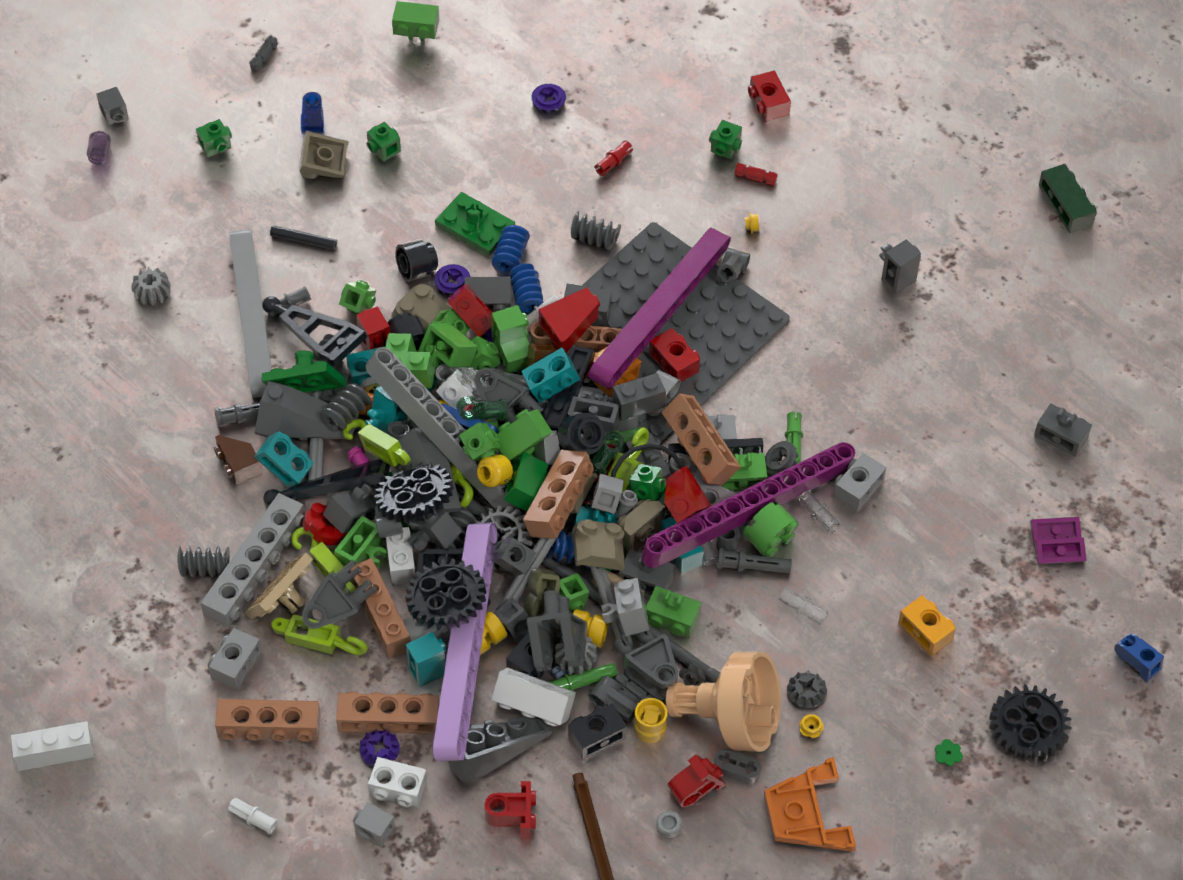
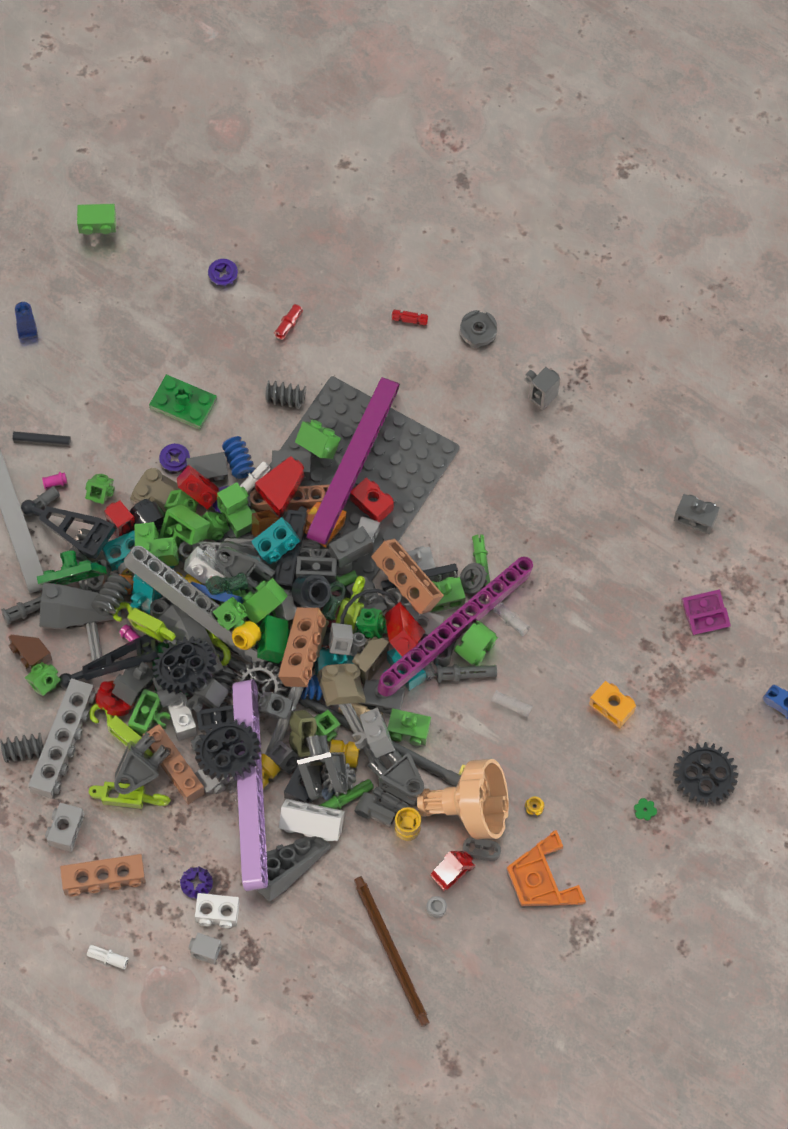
camera: 10 degrees left, 10 degrees up
tan plate [244,553,313,620] -> none
teal brick [254,431,314,488] -> none
dark tan slope [299,131,349,179] -> none
nougat brick [336,691,440,734] -> none
green brick [366,121,401,162] -> none
black piece [395,239,438,282] -> none
teal brick [406,632,447,688] -> none
red pin [484,781,536,839] -> none
blue piece [491,225,530,276] -> none
black brick [568,703,627,760] -> none
dark grey plate [679,663,706,686] -> none
green brick [709,120,742,159] -> none
dark grey piece [717,248,750,283] -> none
yellow plate [745,212,760,234] -> none
red brick [748,70,791,122] -> none
dark grey gear [787,670,827,708] -> none
light grey brick [834,453,887,512] -> none
dark green brick [1039,164,1097,234] -> none
none -> bright green brick [25,662,60,696]
none -> dark pink pin [42,471,68,489]
none -> bright green brick [295,420,341,459]
none -> dark grey plate [460,310,497,348]

